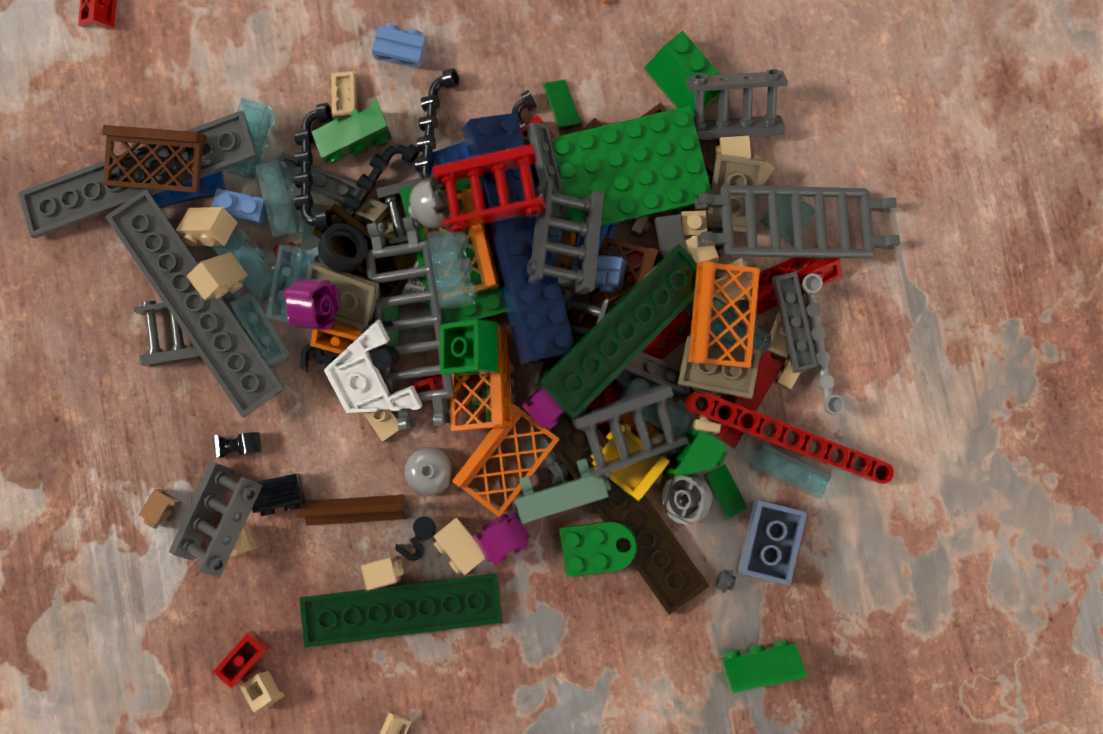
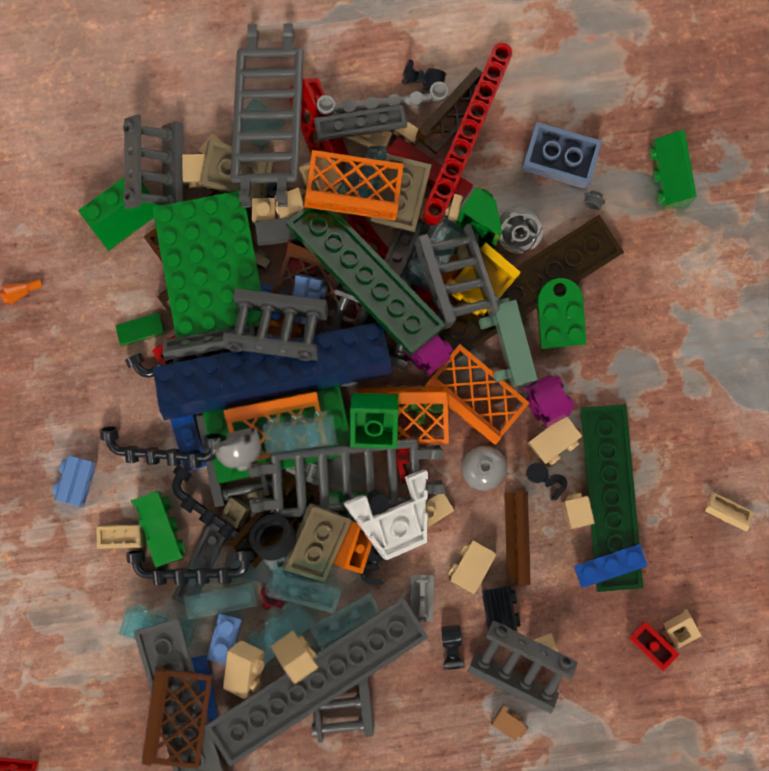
camera: 85 degrees left, 0 degrees up
magenta brick [283,278,340,330] -> none
red fence [432,144,547,233] -> none
dark grey plate [547,462,568,485] -> none
green slope [704,464,748,519] -> none
clear light blue brick [749,444,831,499] -> none
none -> black leg [401,59,447,91]
none -> light grey hinge [410,575,434,622]
none -> dark brown fence [415,67,489,155]
none -> tan brick [448,540,497,595]
none -> blue plate [574,544,648,588]

